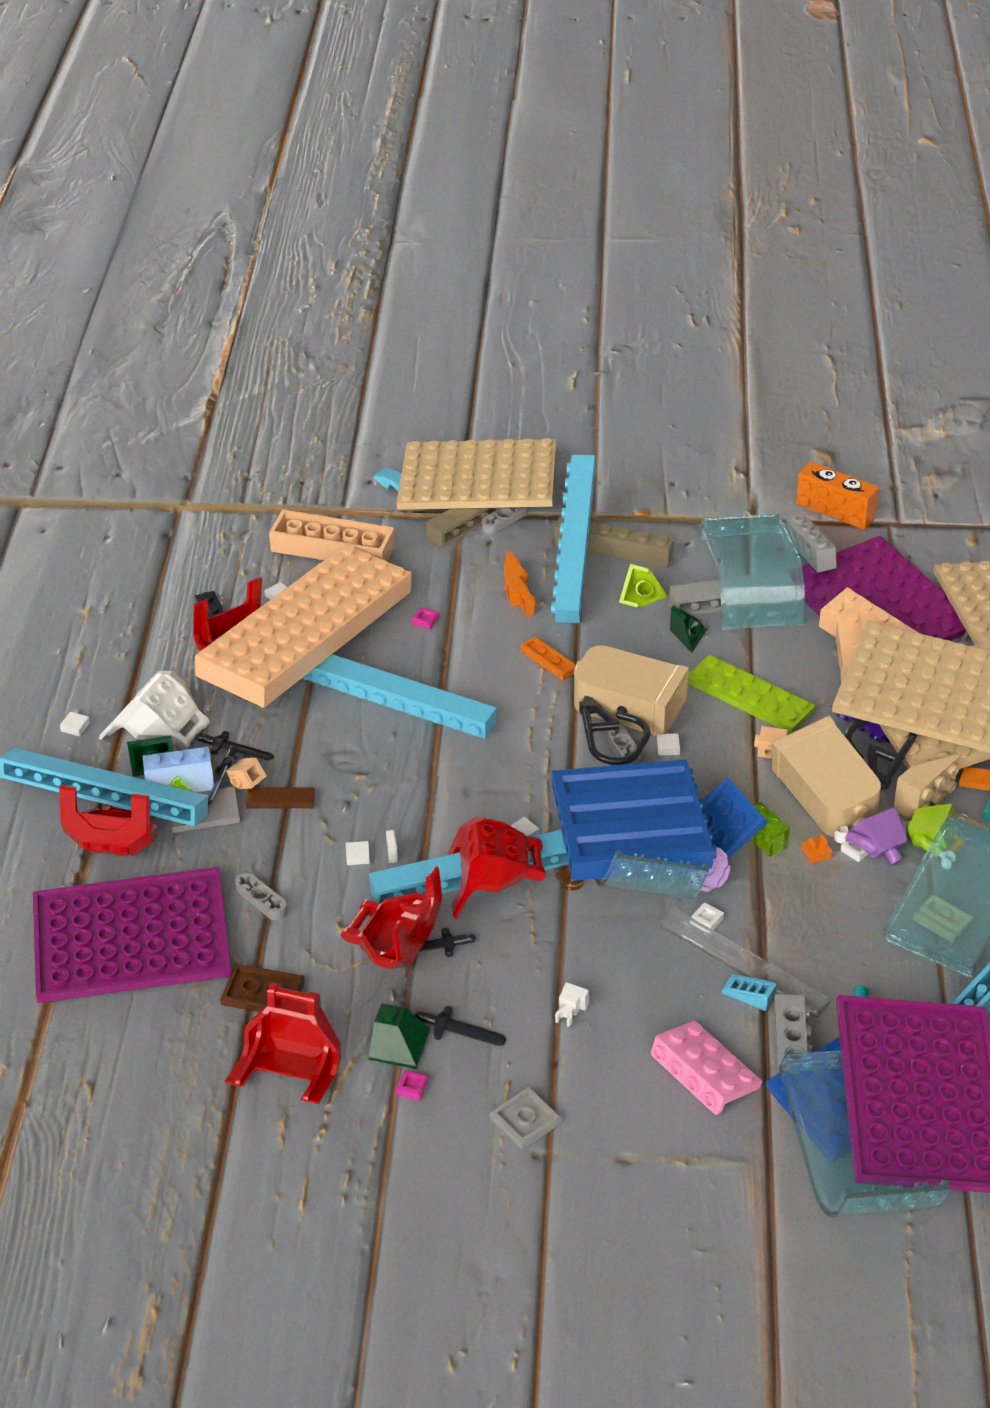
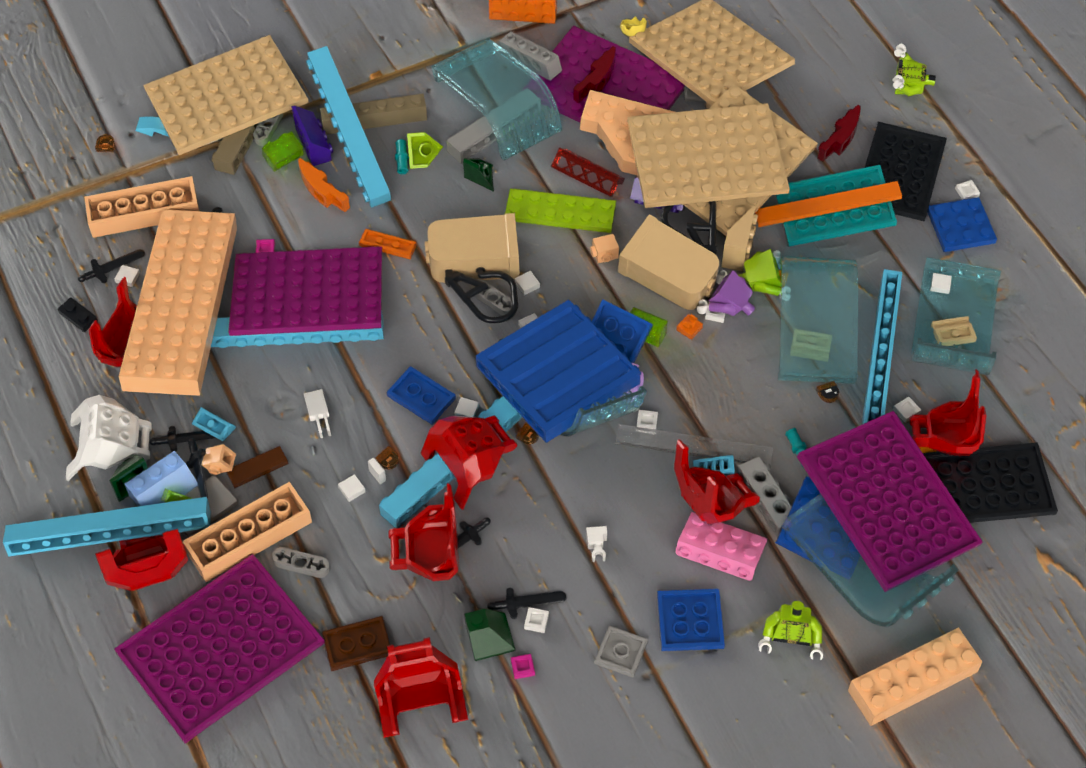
camera: 30 degrees left, 15 degrees up
white tile [60,712,90,736] -> none
none -> black sword [78,249,145,283]
none -> clear orange tile [95,134,115,152]
none -> light nougat brick [183,482,312,582]
none -> medium azure slope [192,407,236,441]
none -> magenta plate [228,246,382,336]
none -> clear neon green brick [262,131,304,172]
none -> dark purple slope [291,106,333,166]
none -> white arm [303,389,331,439]
none -> clear orange tile [375,446,399,469]
none -> blue plate [386,366,456,425]
none -> teal pin [395,139,409,174]
none -> white plate [524,607,549,633]
none -> clear red fence [551,147,625,197]
none -> dark red slope [573,46,616,103]
none -> light yellow hair [620,16,647,37]
none -> blue plate [657,589,725,651]
none -> red piece [674,439,760,525]
none -> lime torso [758,601,823,660]
none -> tile [816,381,839,403]
none -> light nougat brick [848,627,982,726]

